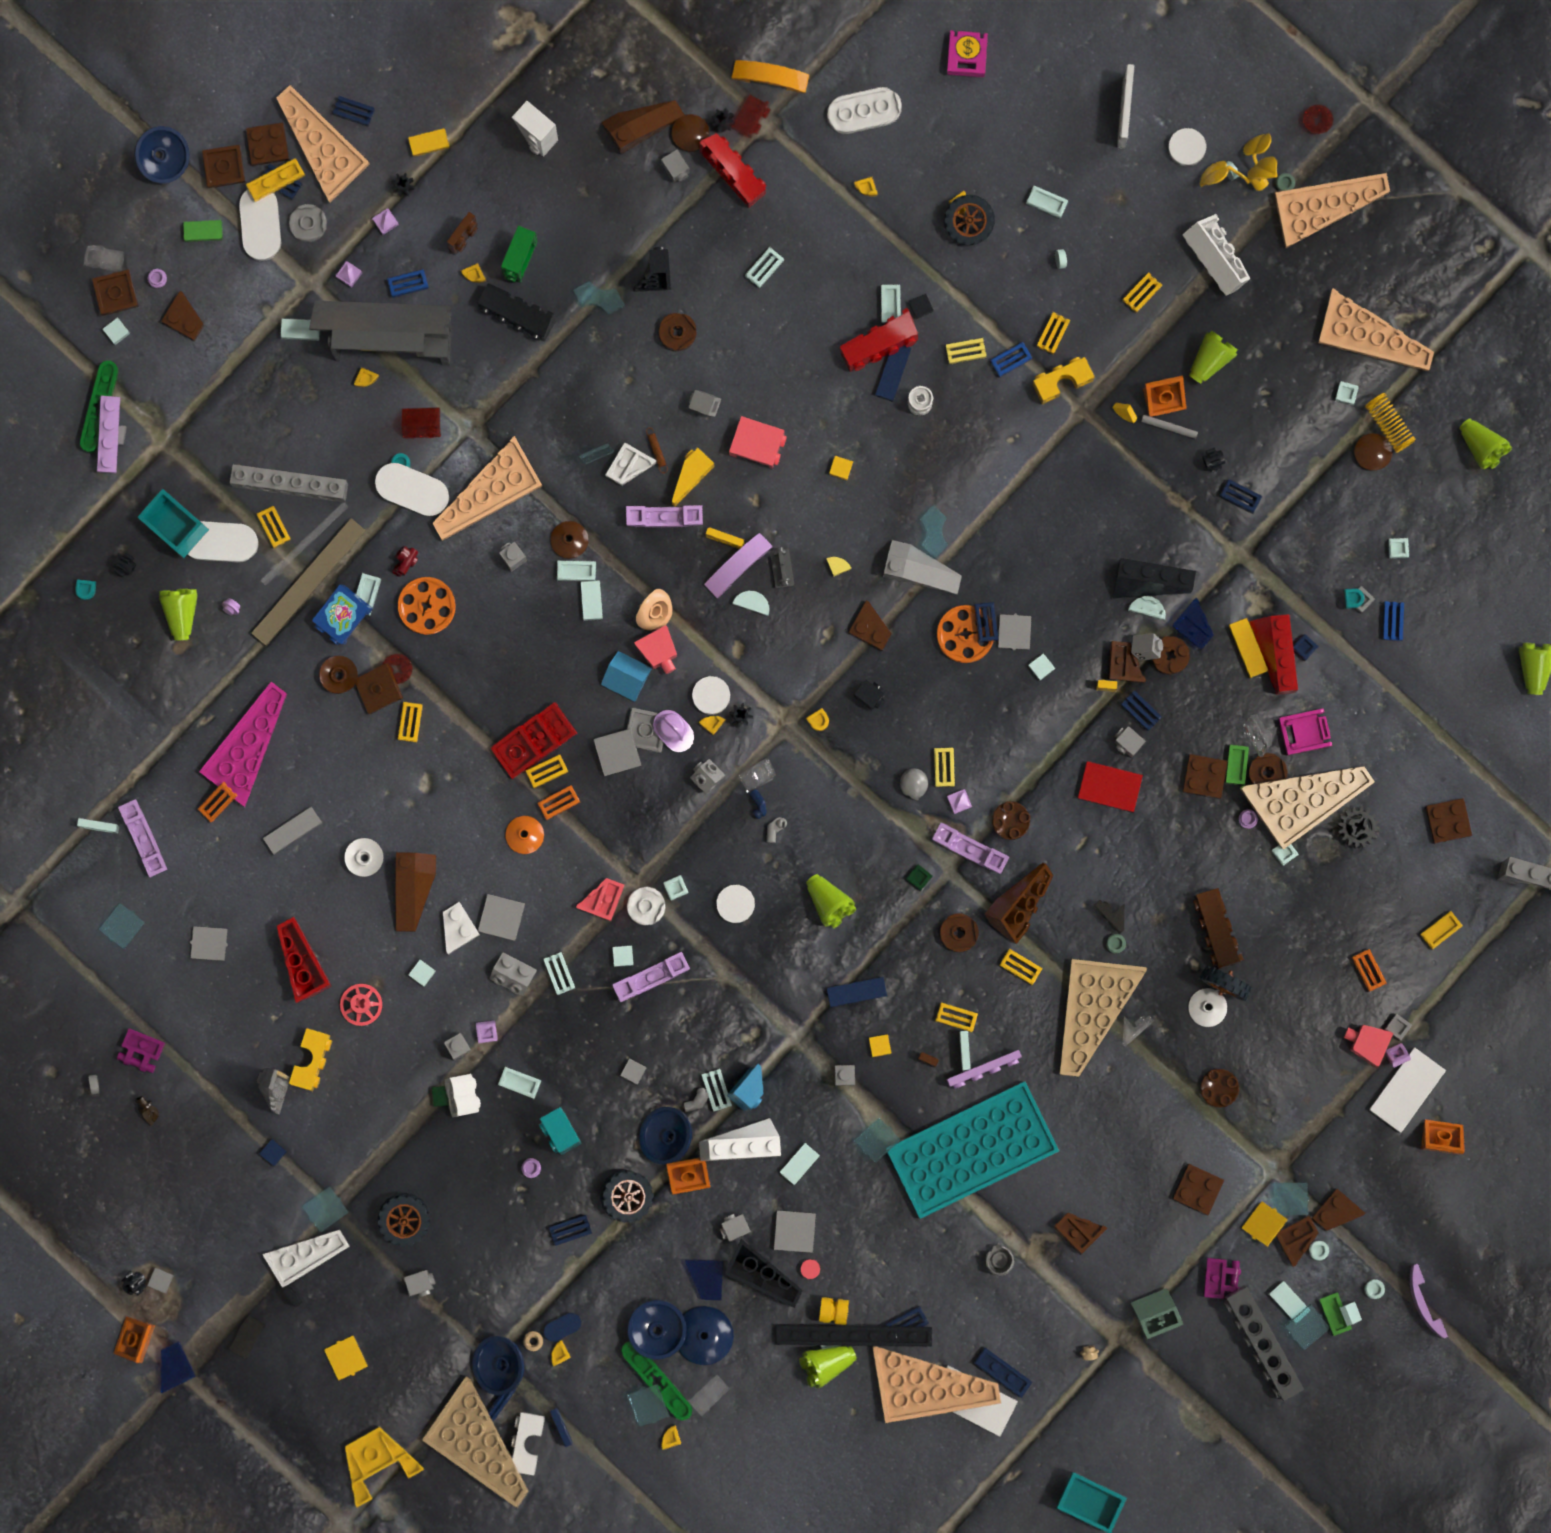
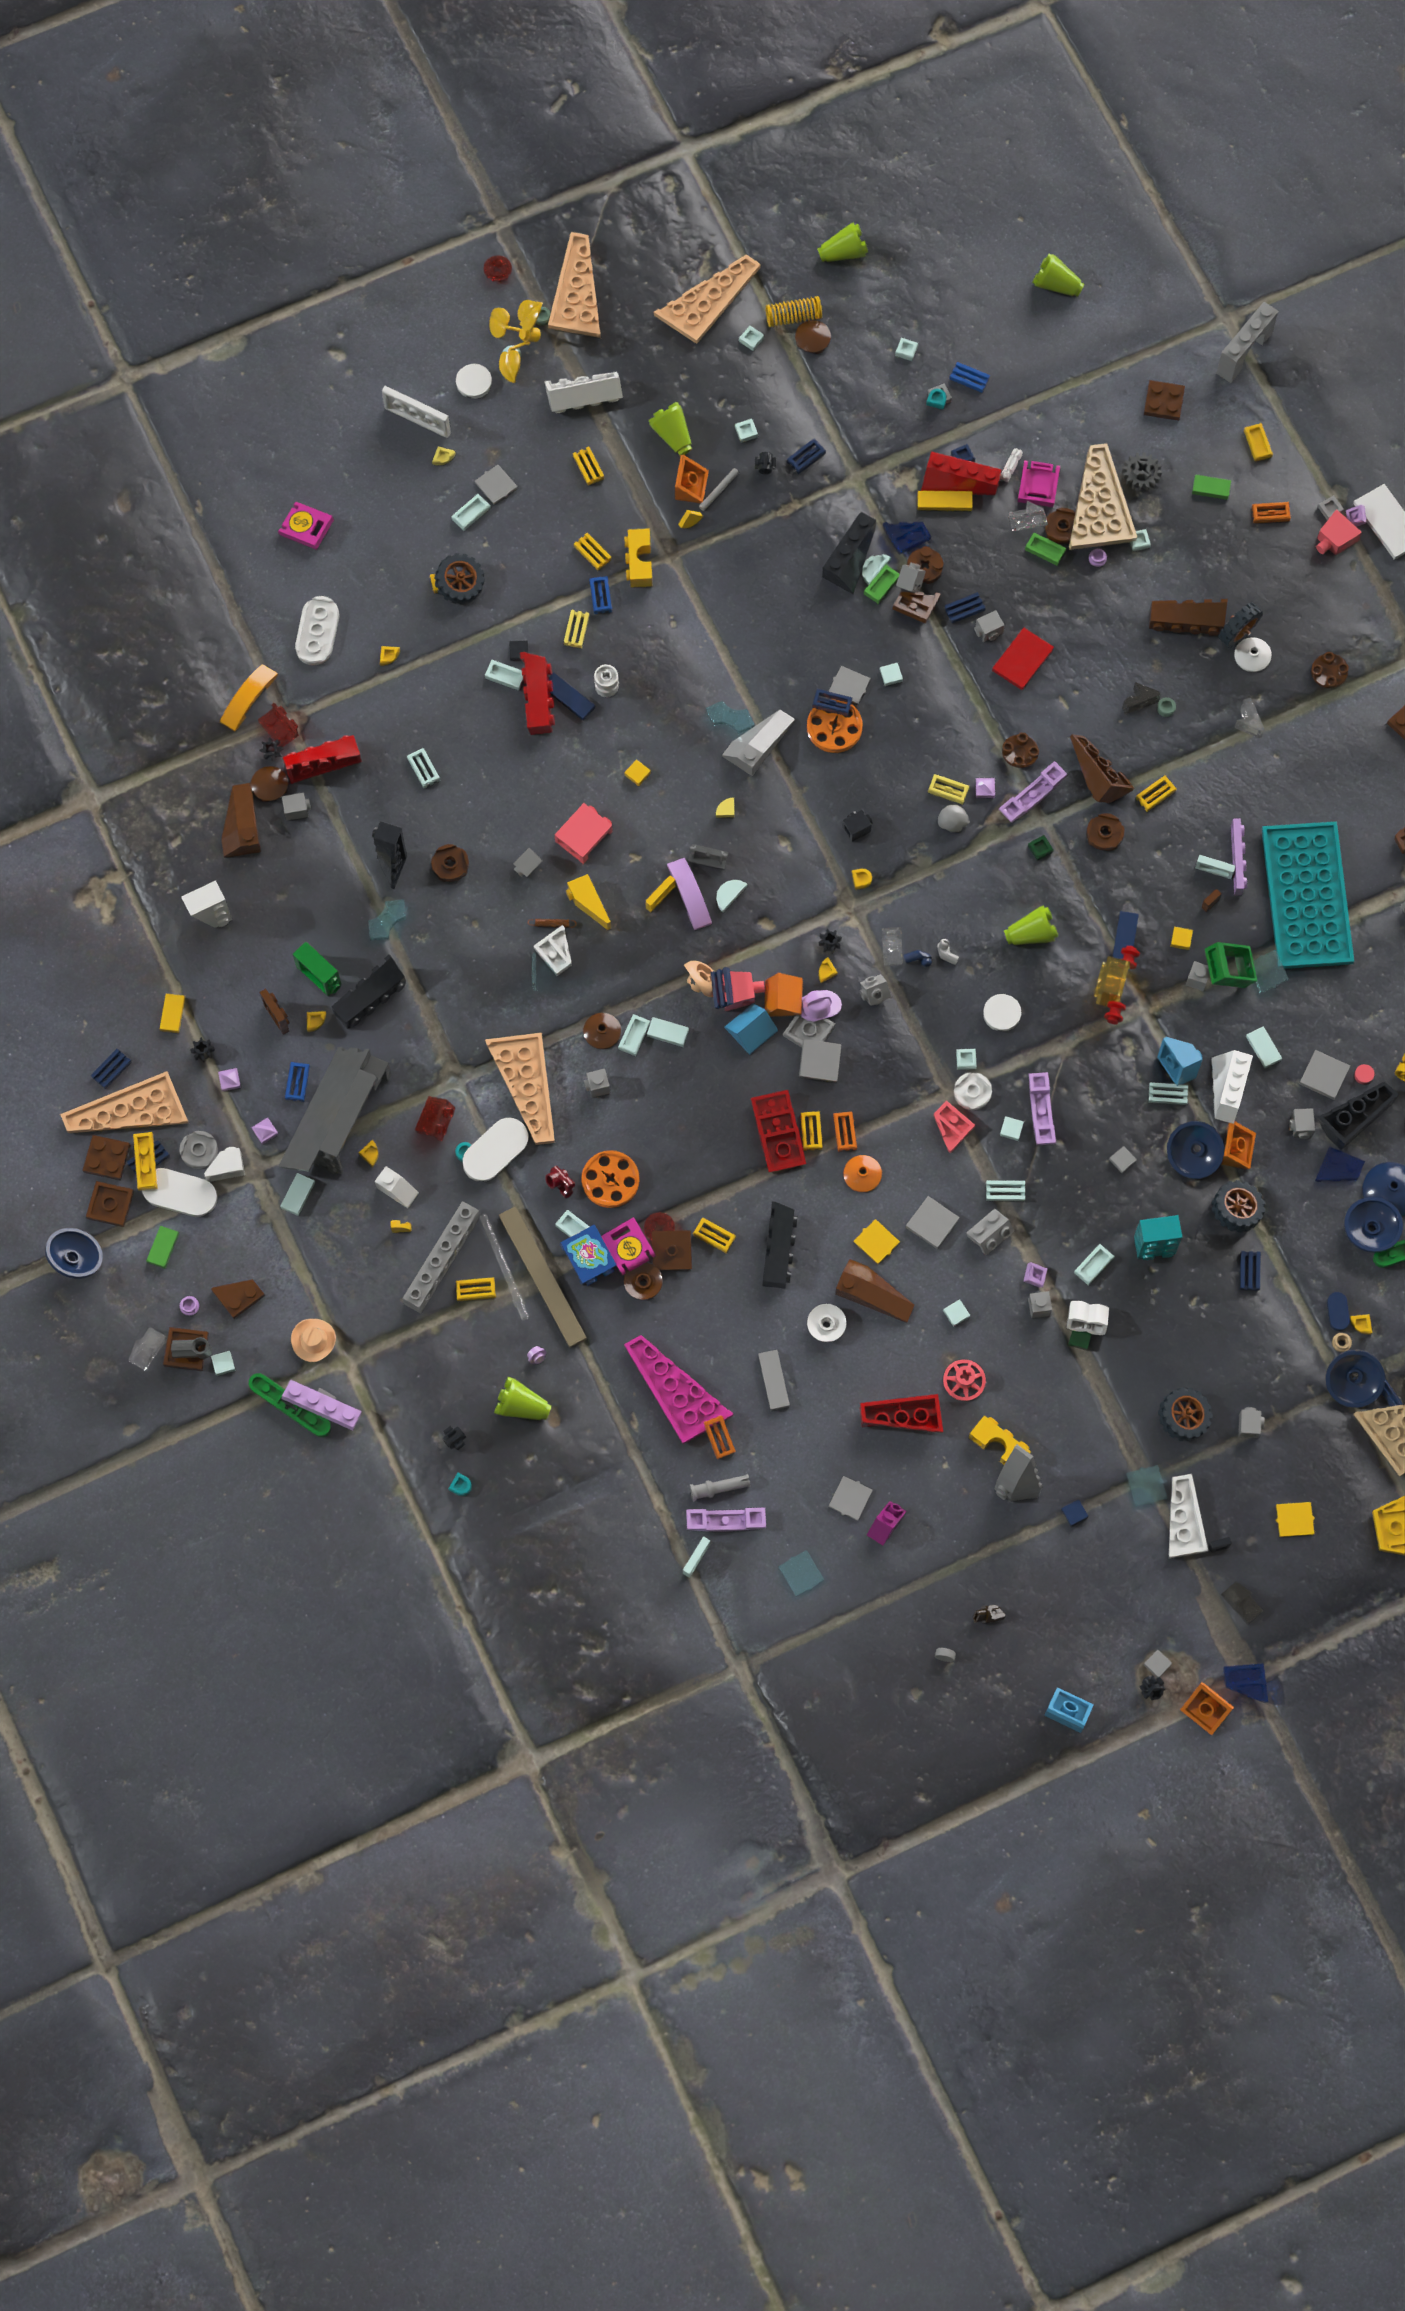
camera: 65 degrees left, 10 degrees down
magenta plate [117,1028,166,1073] -> none
teal piece [138,489,209,558] -> none
white tile [188,521,258,563] -> none
white wing [443,902,480,955] -> none
lavender plate [522,1158,541,1178] -> none
lavender slope [626,506,703,528] -> none
light grey arm [684,1088,708,1112] -> none
white tile [692,676,730,715] -> none
reddish brown wing [849,600,892,651] -> none
yellow tile [935,1003,978,1032] -> none
light aqua tile [1055,249,1067,269] -> none
tan wing [1059,959,1147,1077] -> none
yellow tile [1096,680,1117,692] -> none
reddish brown plate [1183,754,1227,799] -> none
none -> dark grey piece [171,1337,213,1359]
none -> white slope [204,1147,245,1182]
none -> light nougat hat [291,1319,336,1362]
none -> white slope [375,1166,419,1208]
none -> yellow tile [391,1220,412,1233]
none -> light yellow tile [432,446,455,465]
none -> light grey piece [475,465,518,505]
none -> dark pink container [601,1217,656,1275]
none -> light grey pin [689,1474,750,1502]
none -> dark blue tile [710,967,734,1009]
none -> light aqua tile [735,419,758,443]
none -> black wedge [762,1201,798,1289]
none -> orange slope [764,973,803,1017]
none -> yellow piece [854,1219,900,1264]
none -> bright green tile [864,565,900,604]
none -> magenta slope [867,1501,906,1545]
none -> white axle [1000,448,1022,482]
none -> dark azure slope [1044,1687,1093,1733]
none -> clear yellow brick [1094,946,1140,1025]
none -> bright green tile [1192,475,1231,500]
none -> green window [1205,942,1257,988]

